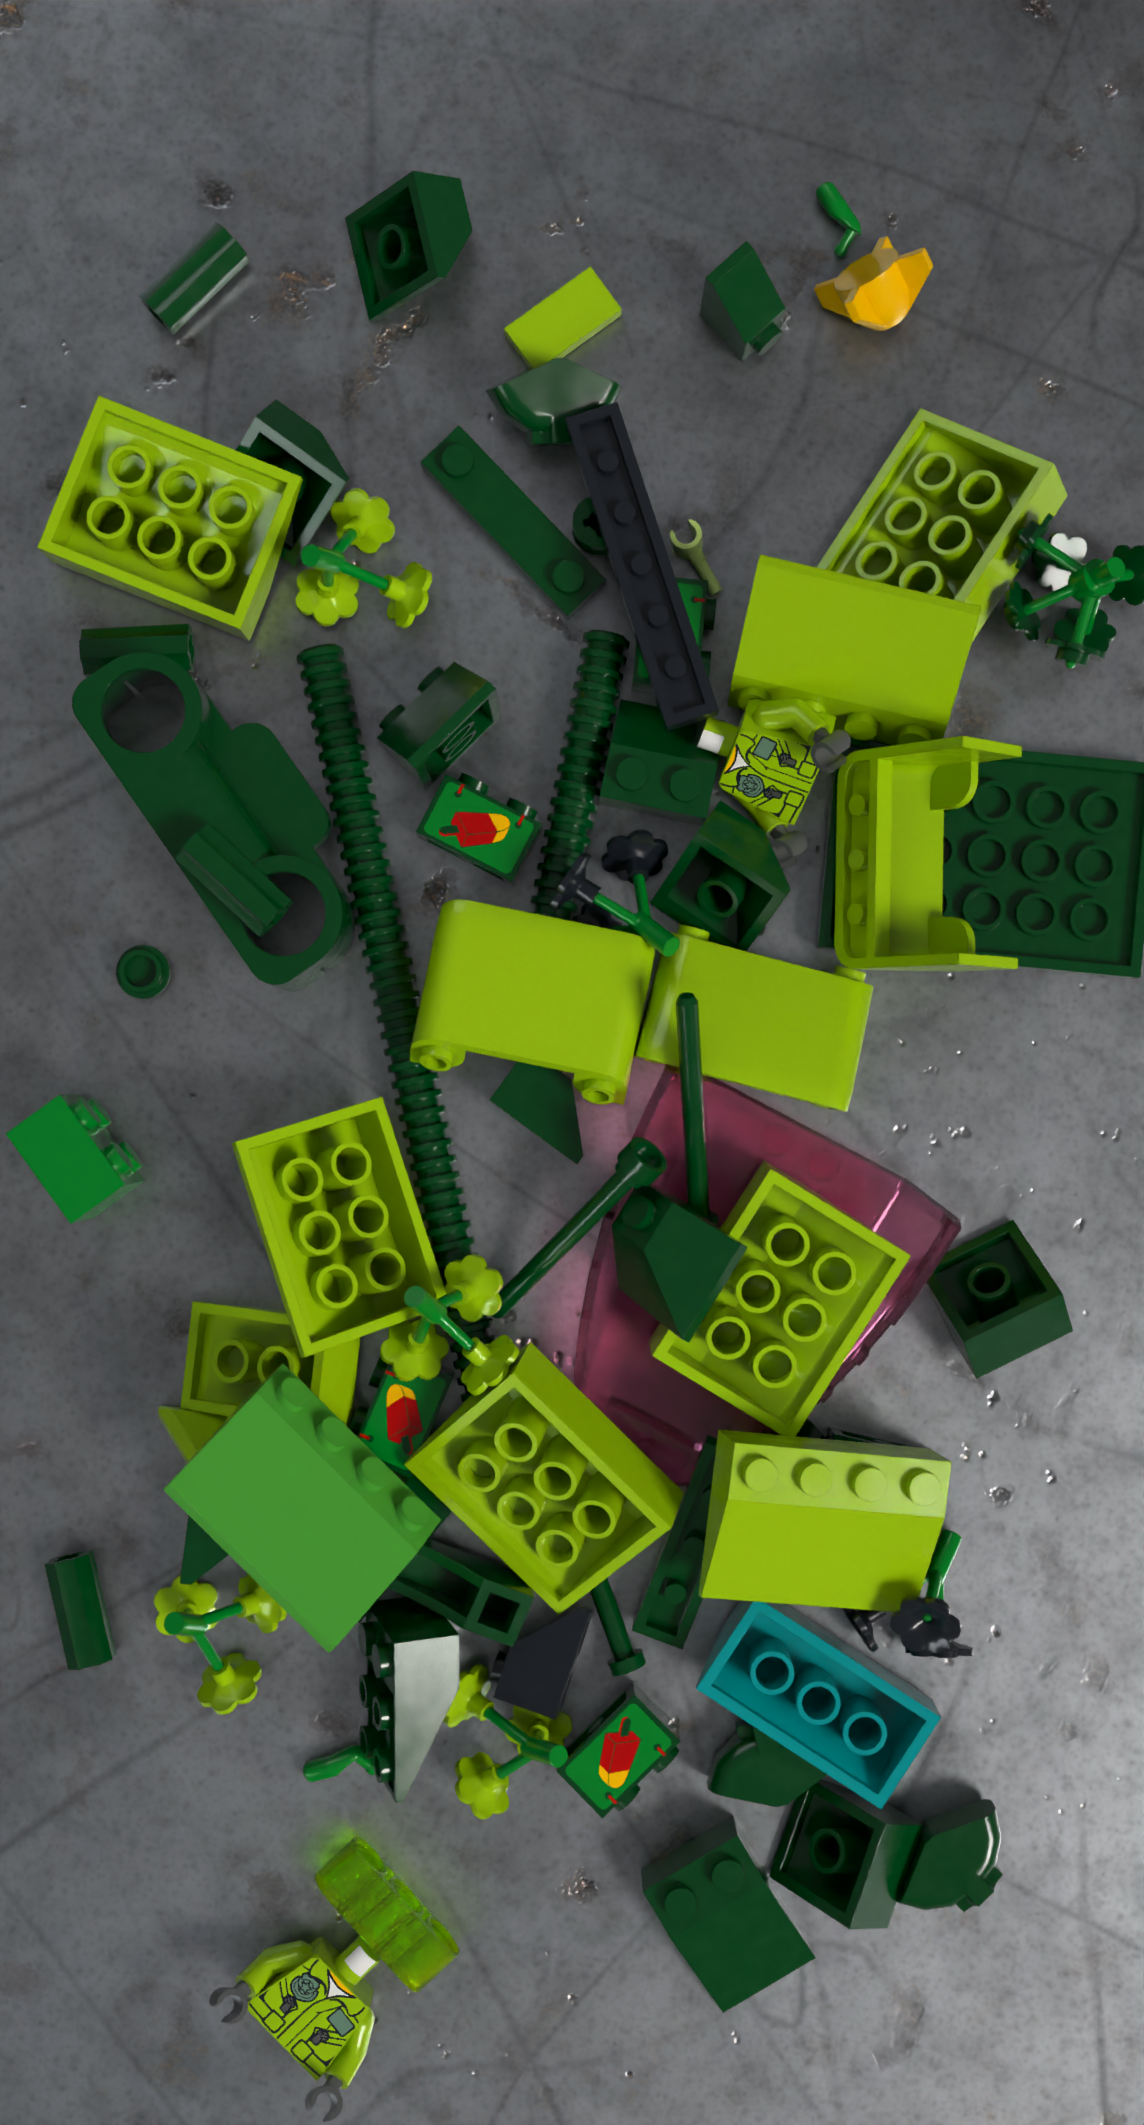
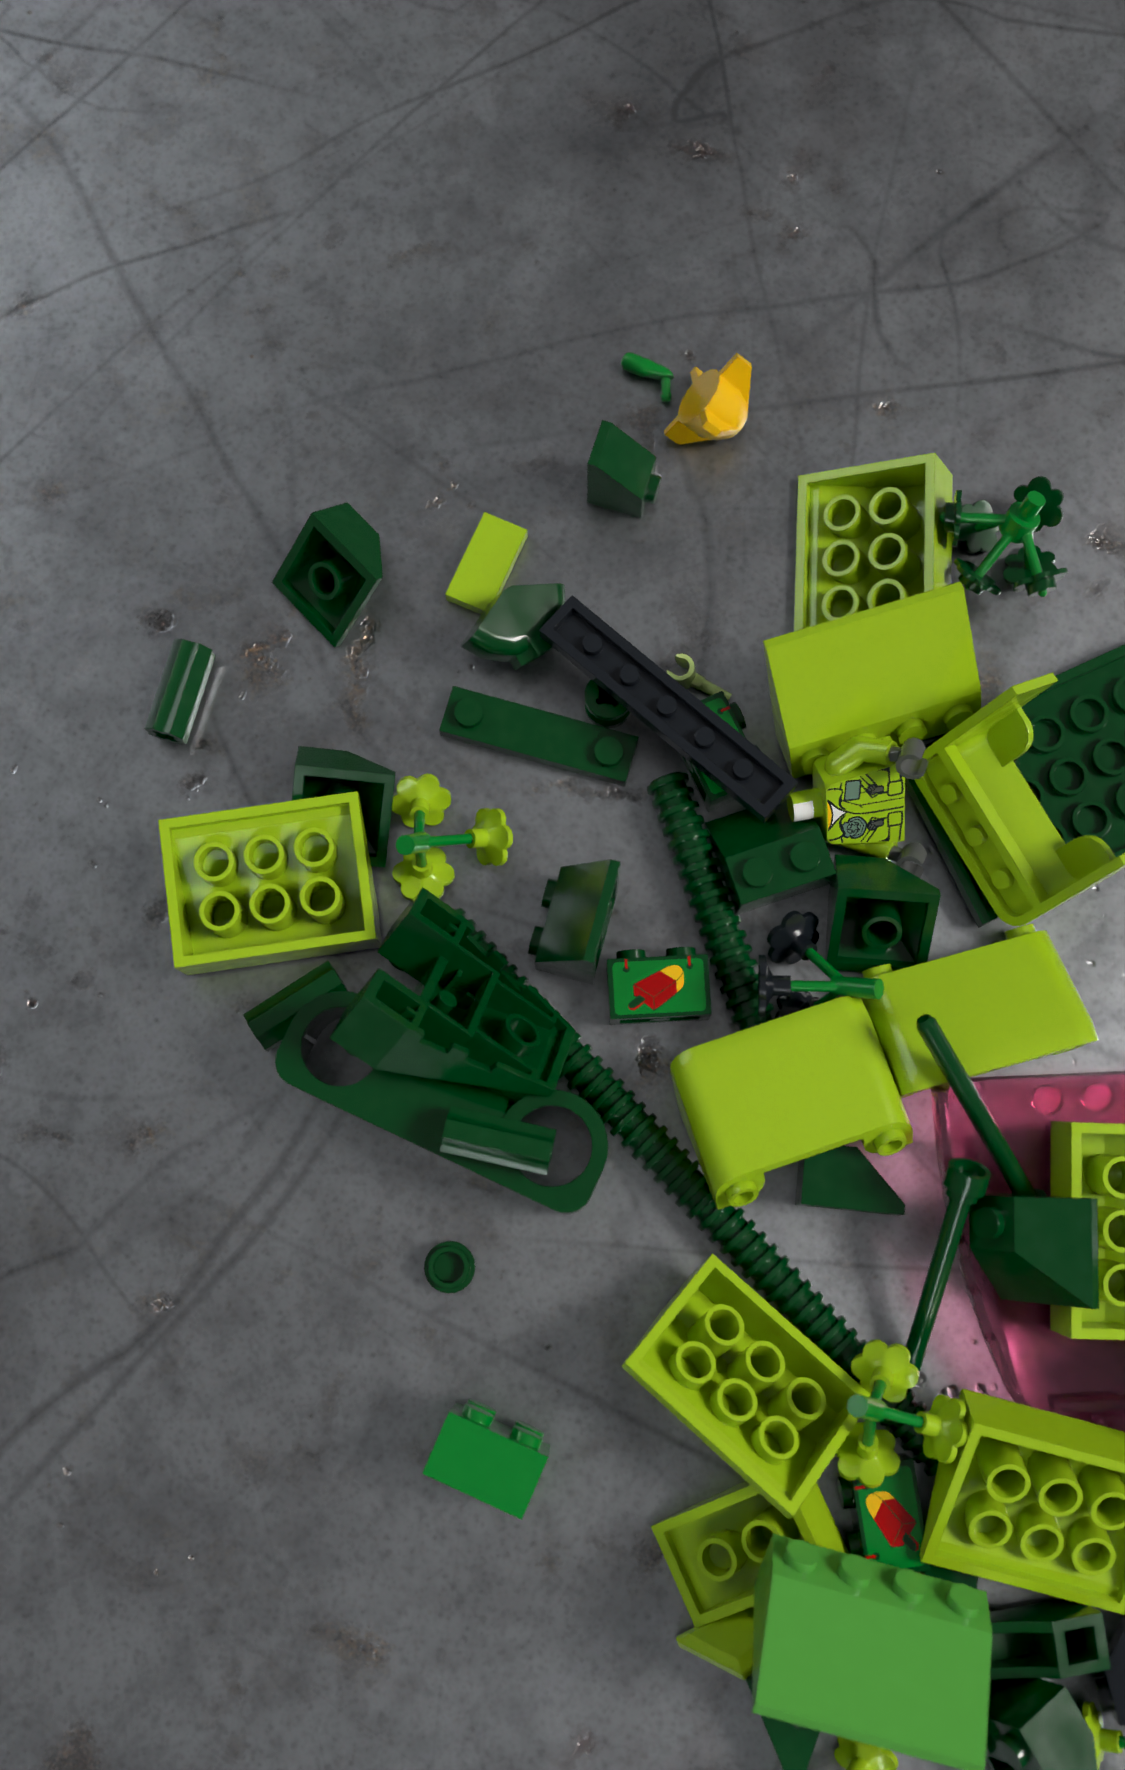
camera: 30 degrees left, 10 degrees down
none -> dark green wedge [330,887,576,1097]

